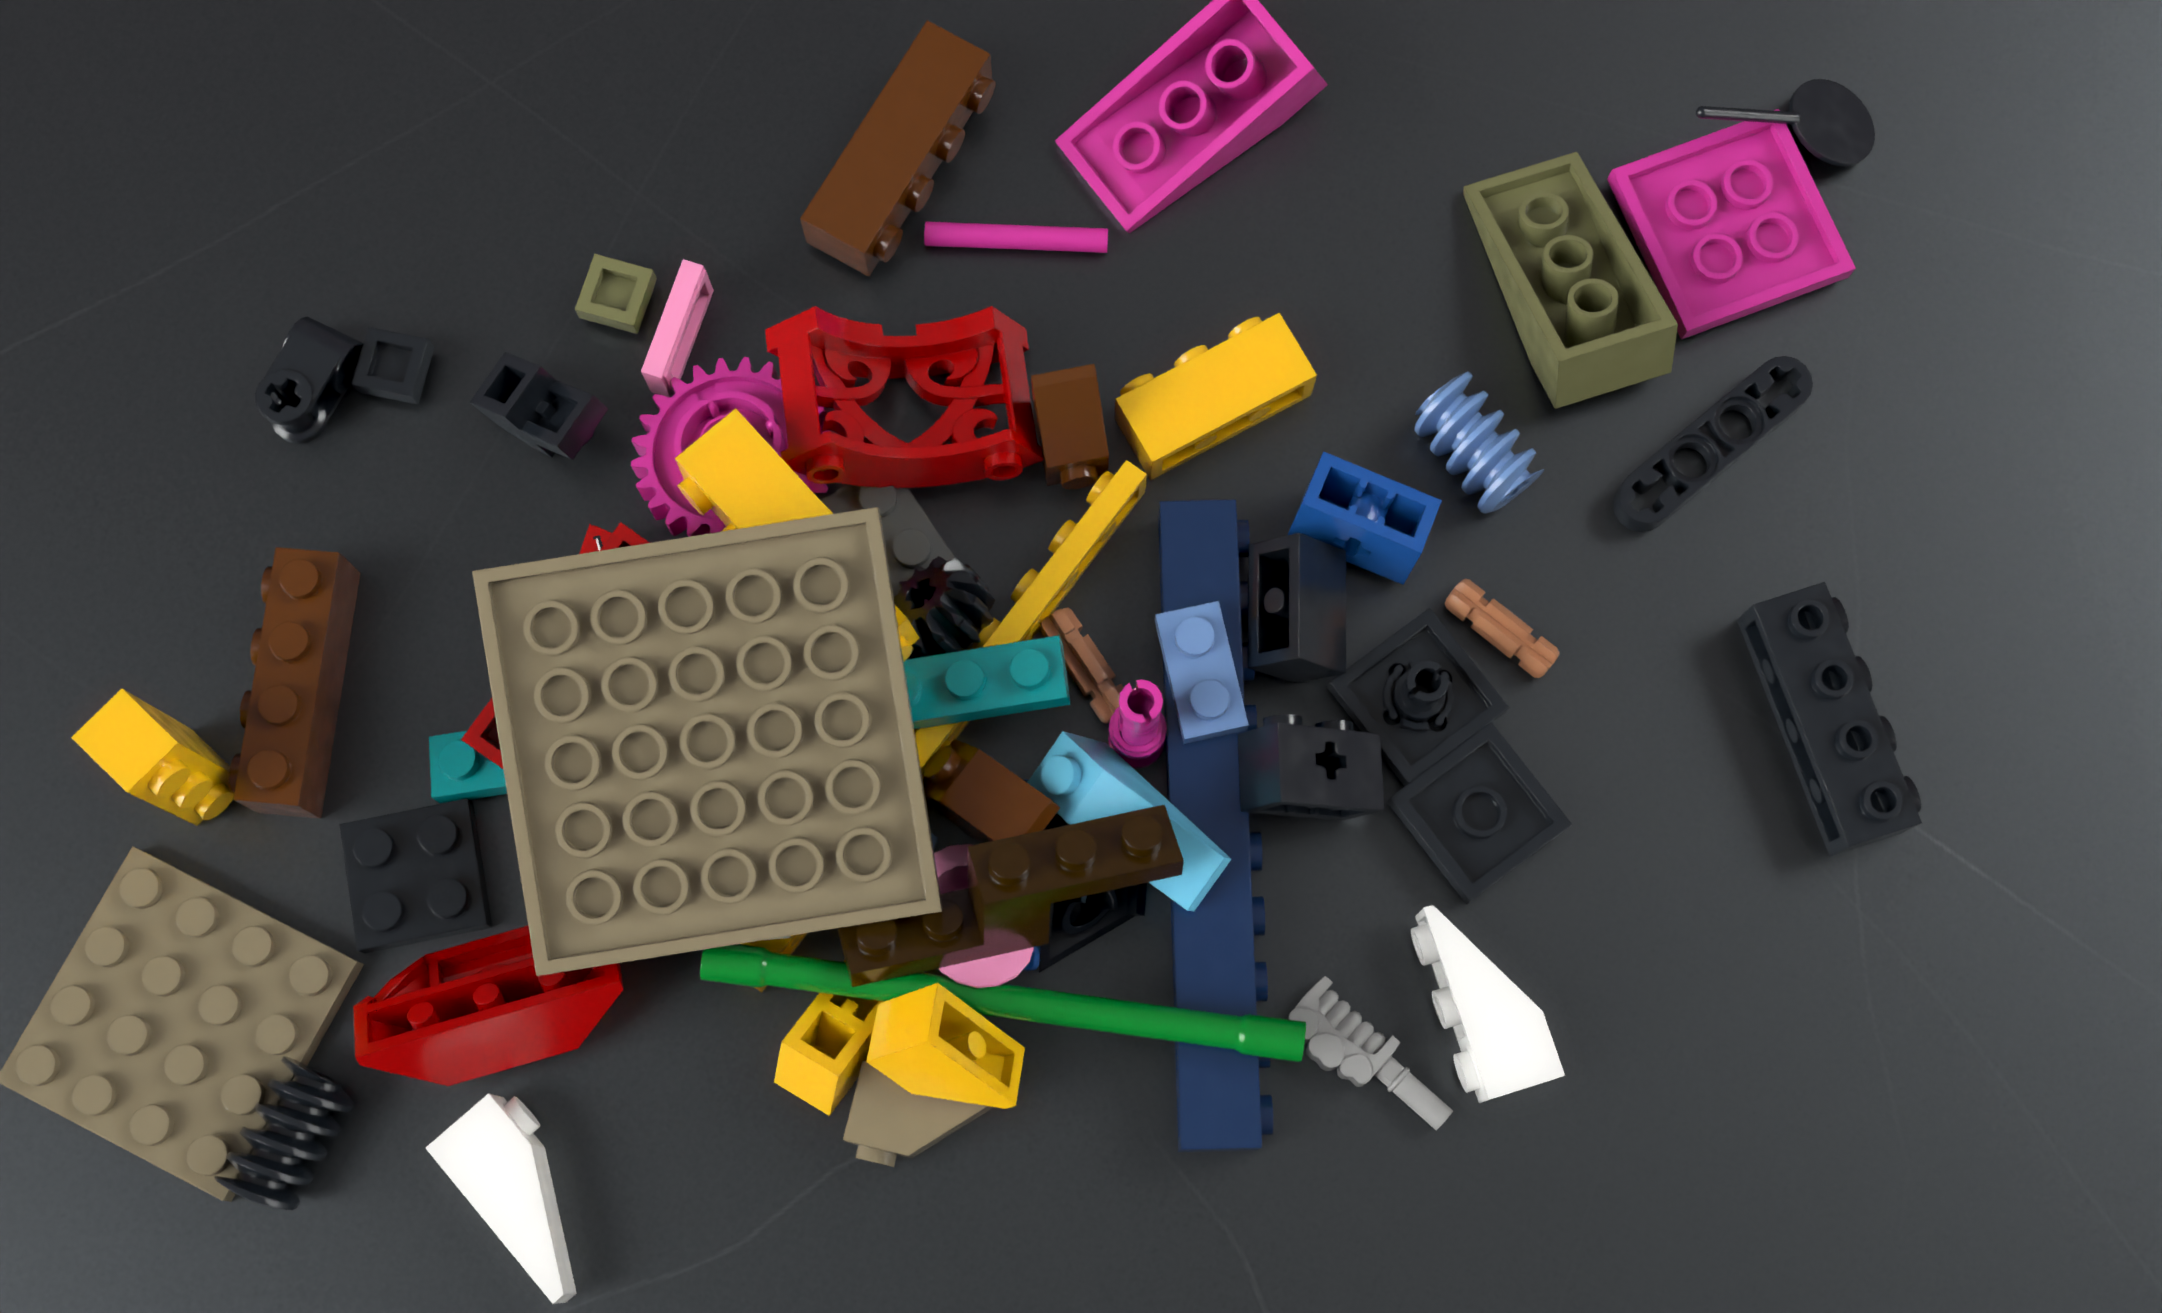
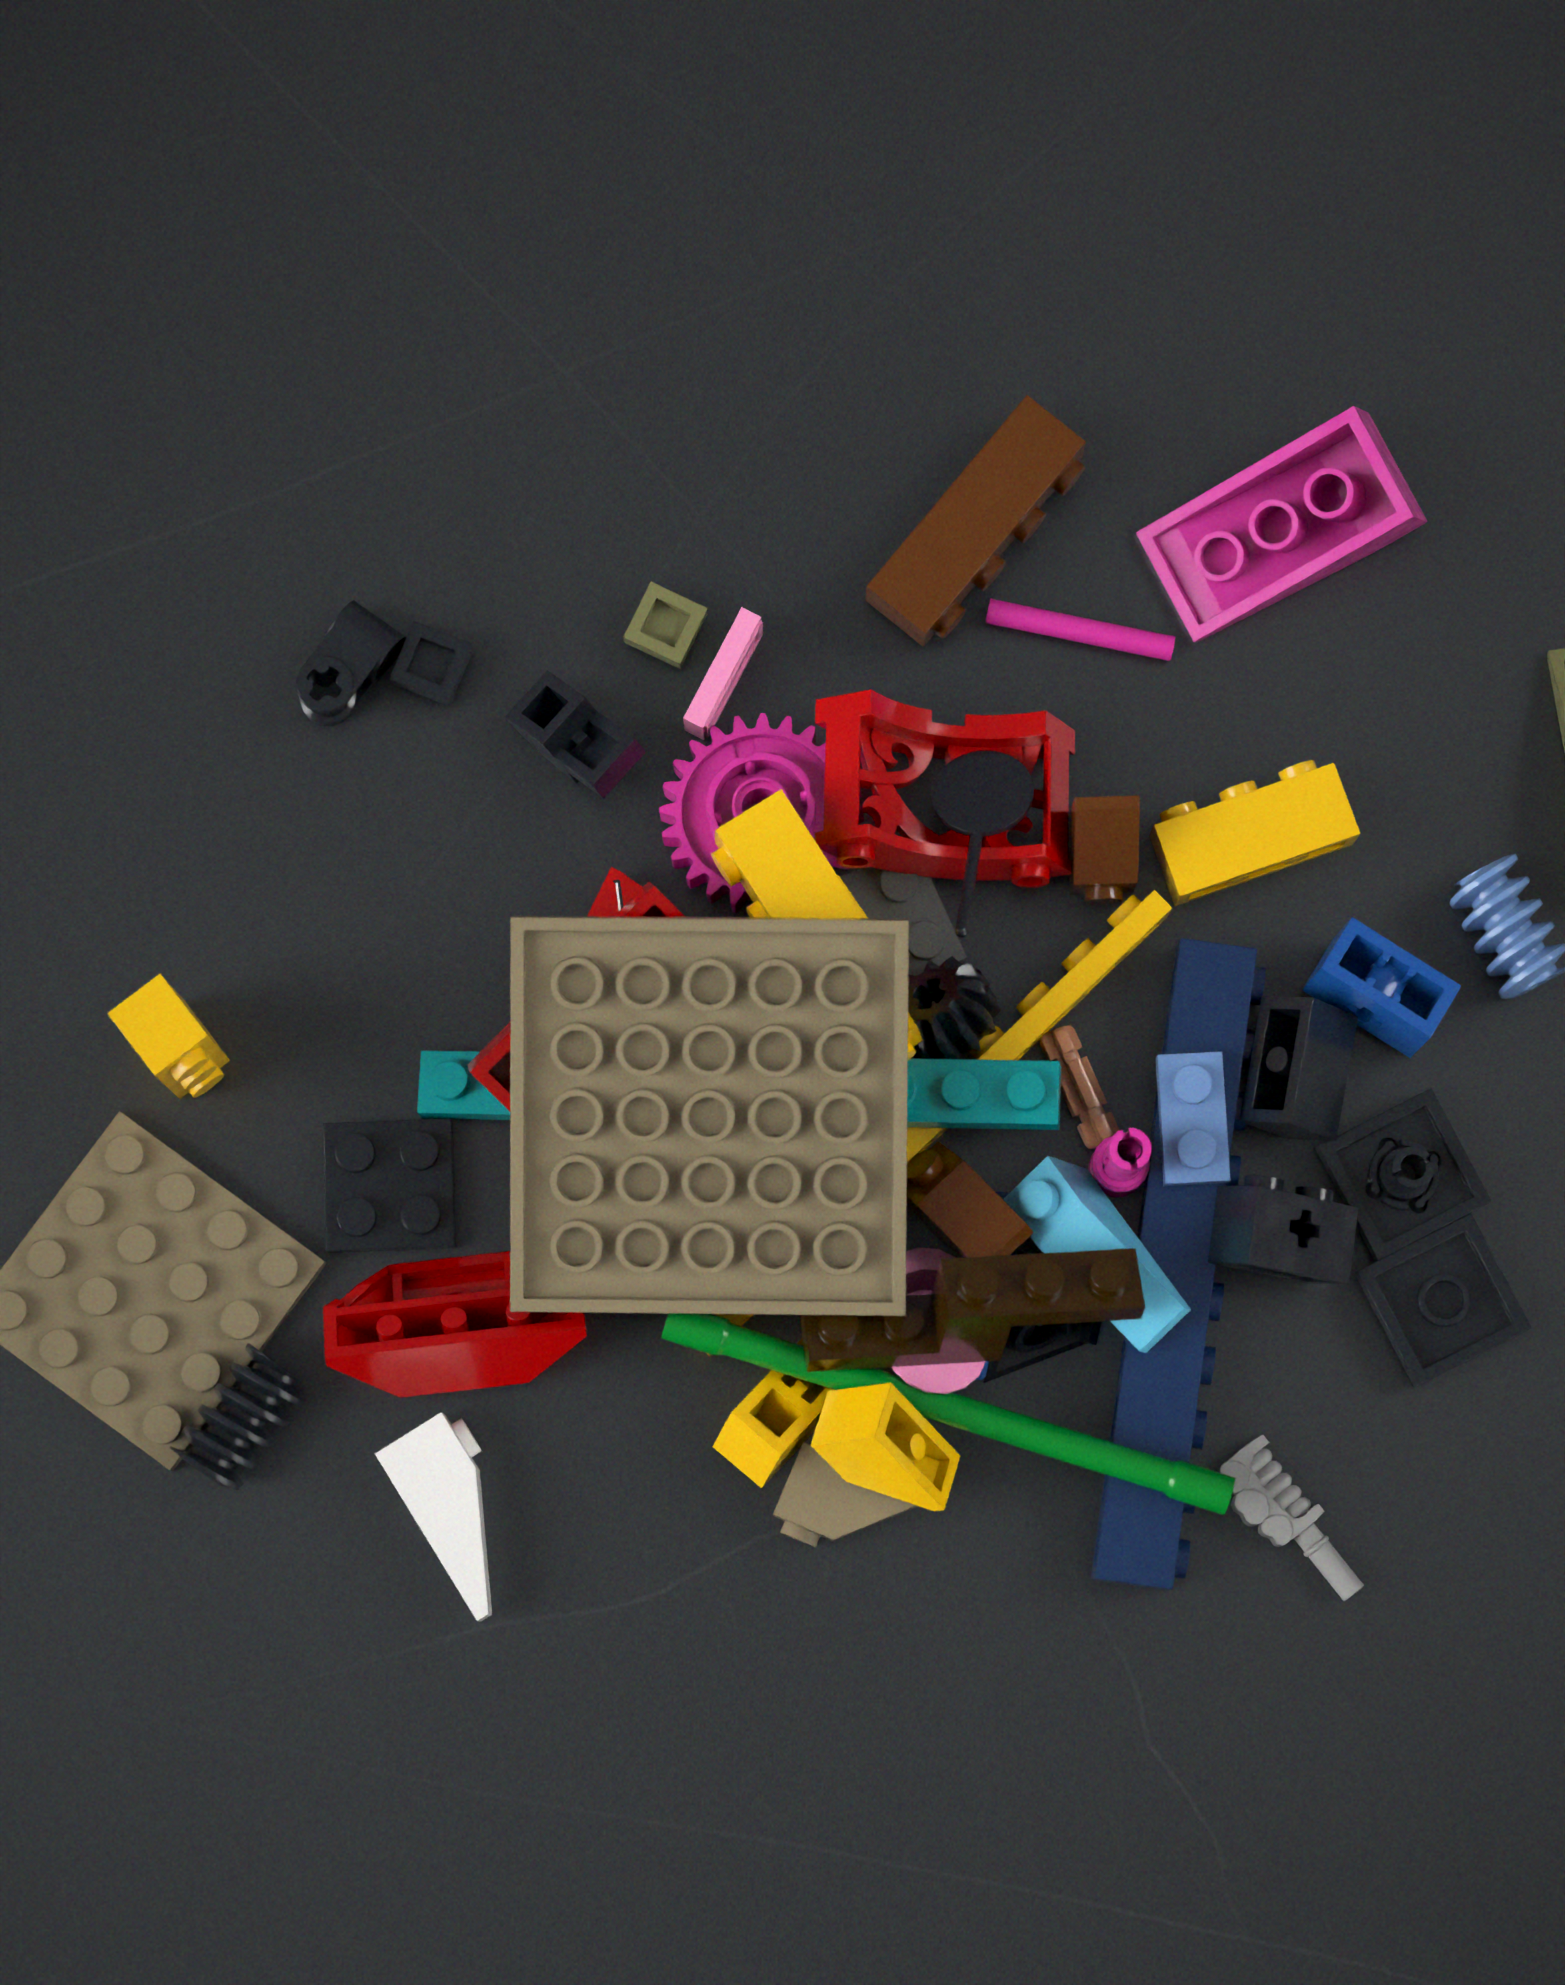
camera: 10 degrees right, 5 degrees up
reddish brown brick [229,547,361,819] -> none
white slope [1411,905,1565,1103] -> none
nougat axle [1445,579,1560,678] -> none
none -> black piece [931,751,1034,938]

